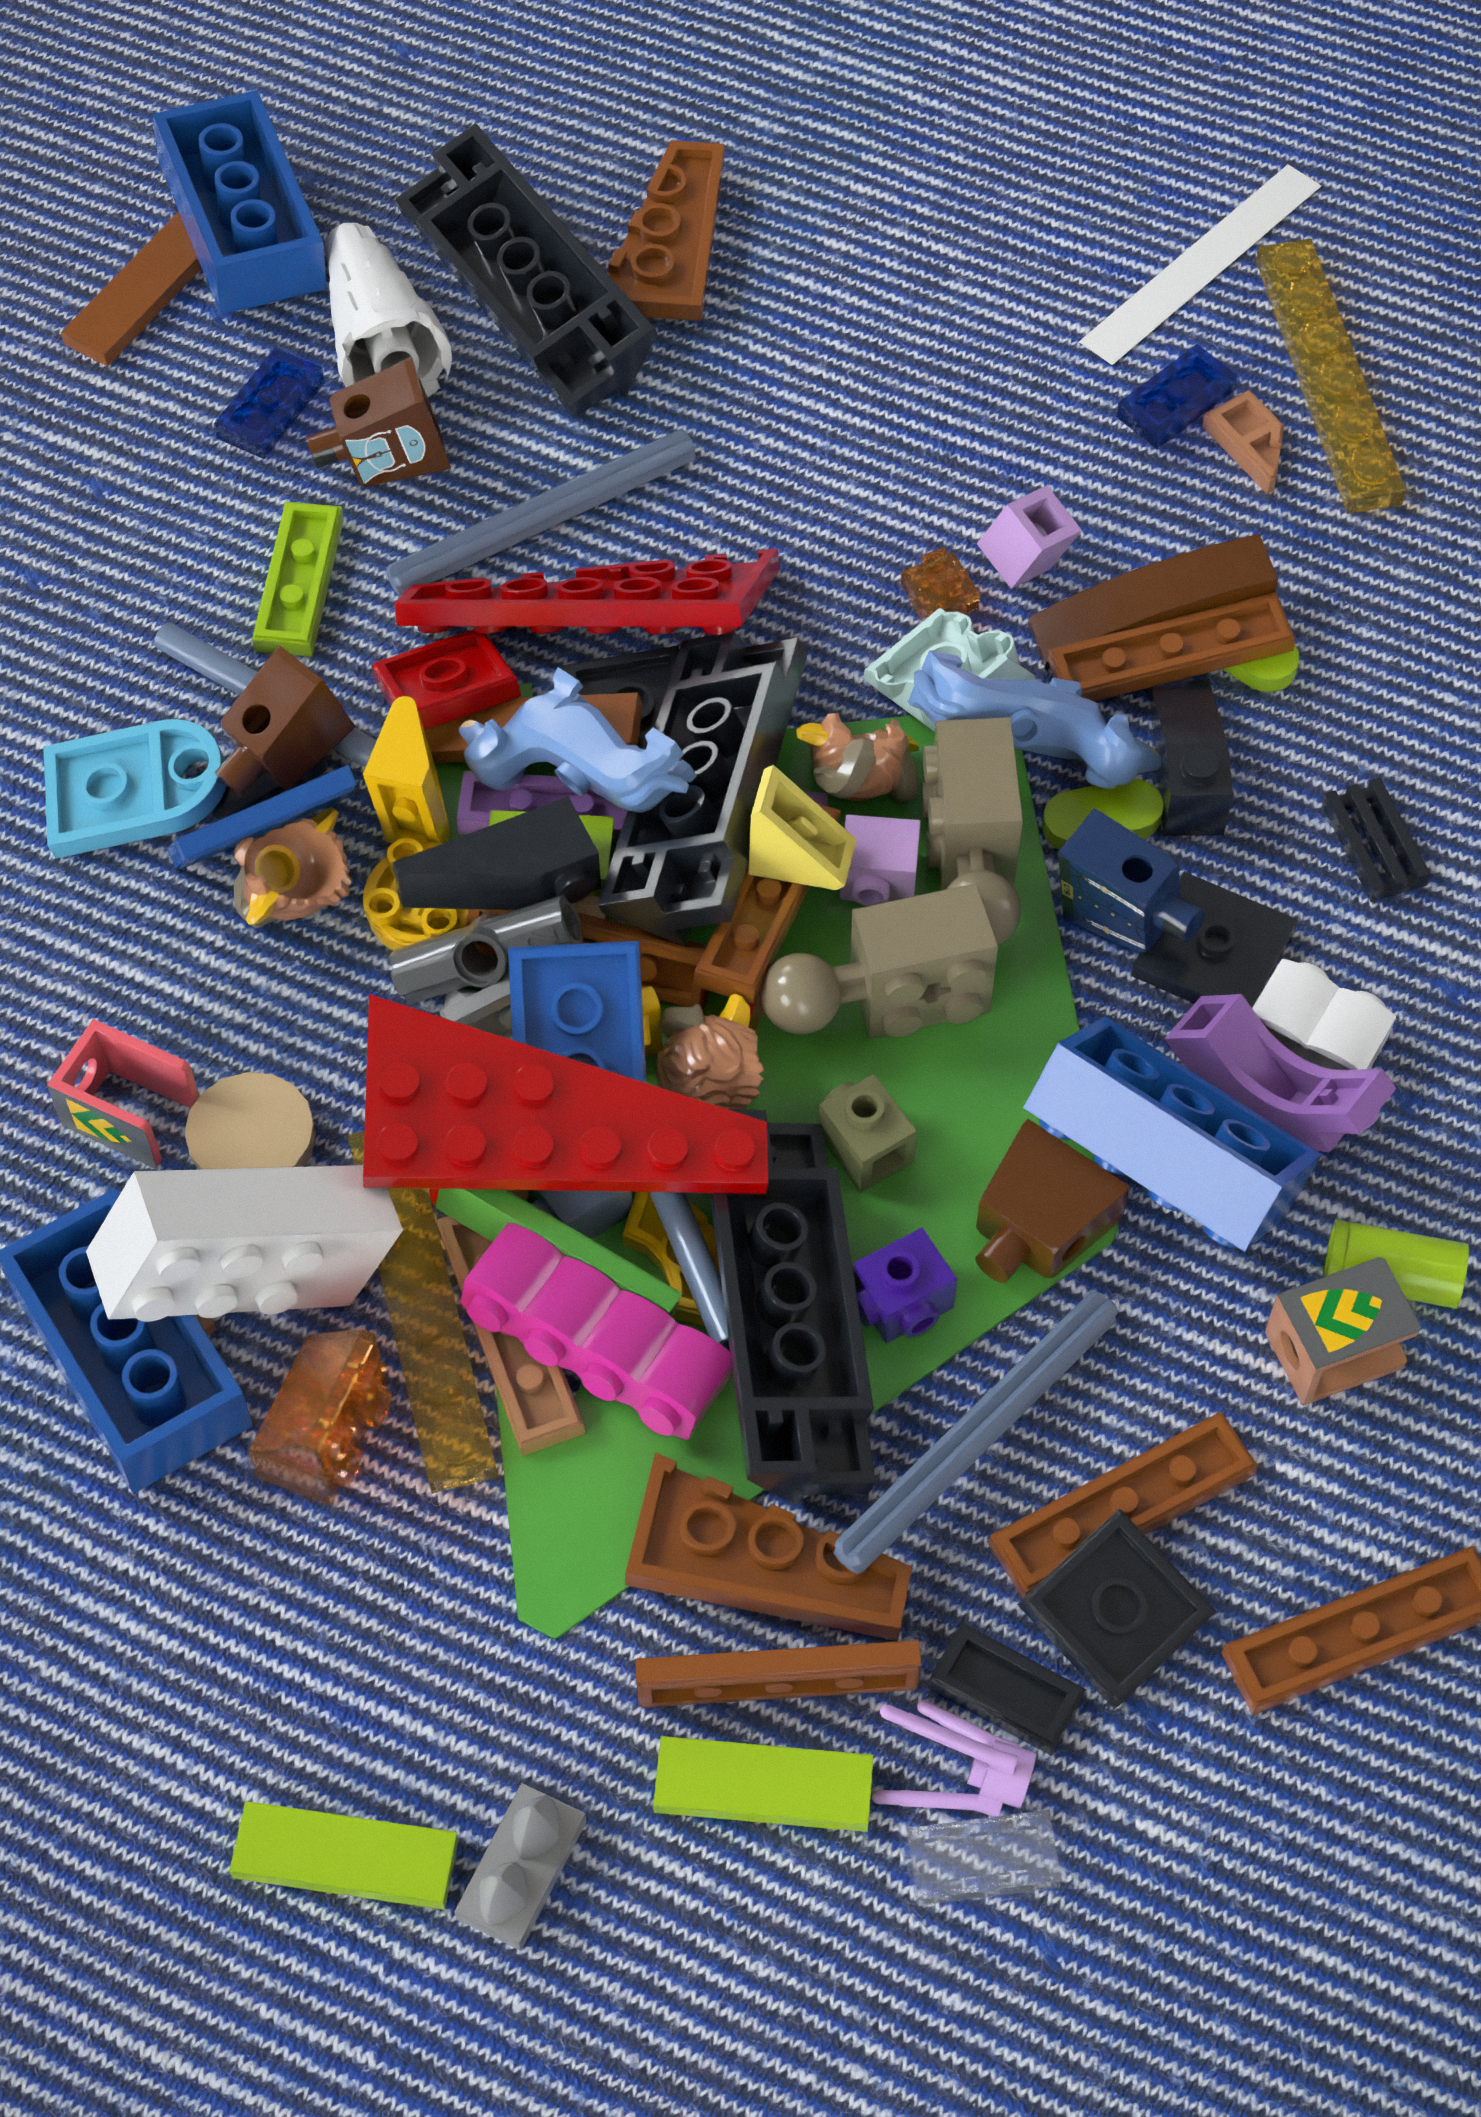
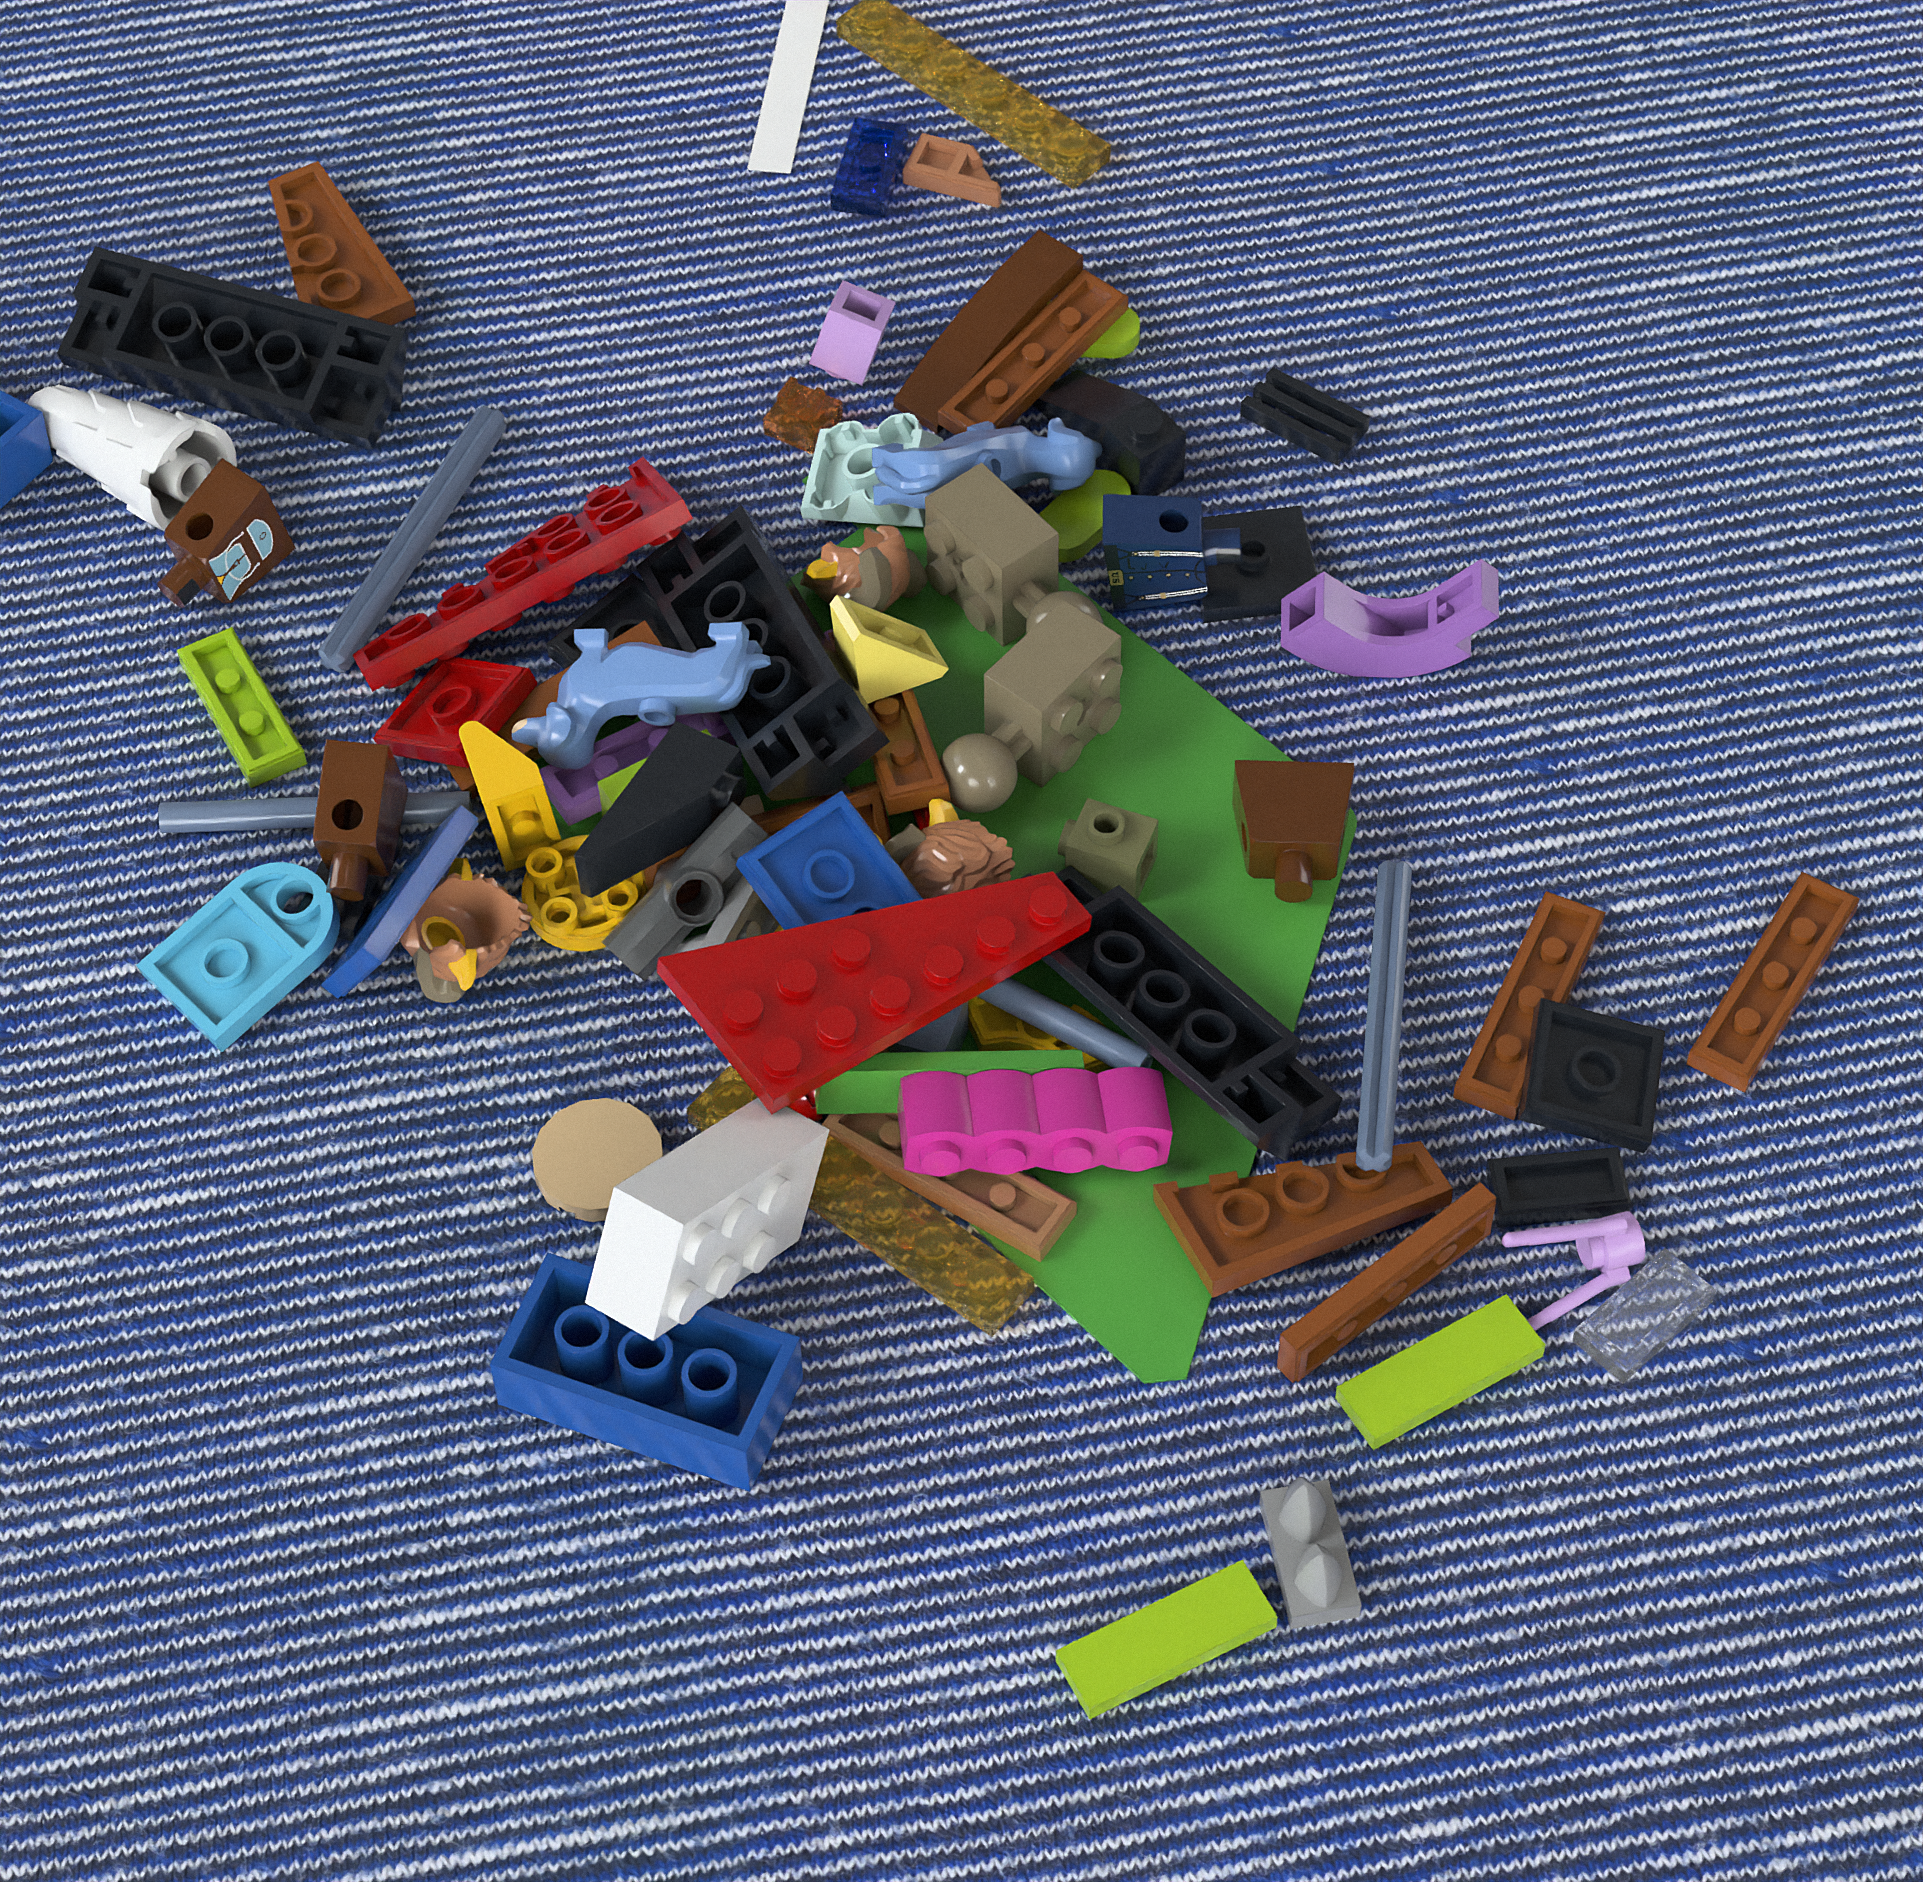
camera: 35 degrees left, 5 degrees down
coral piece [47,1019,200,1168] -> none
clear blue plate [214,348,325,459] -> none
clear orange slope [248,1329,392,1506] -> none
lavender brick [840,815,920,906] -> none
dark purple brick [853,1227,957,1344] -> none
brick [1023,1016,1322,1252] -> none
white brick [1252,959,1396,1070] -> none
piece [1265,1257,1421,1406] -> none
lime pin [1323,1219,1469,1309] -> none

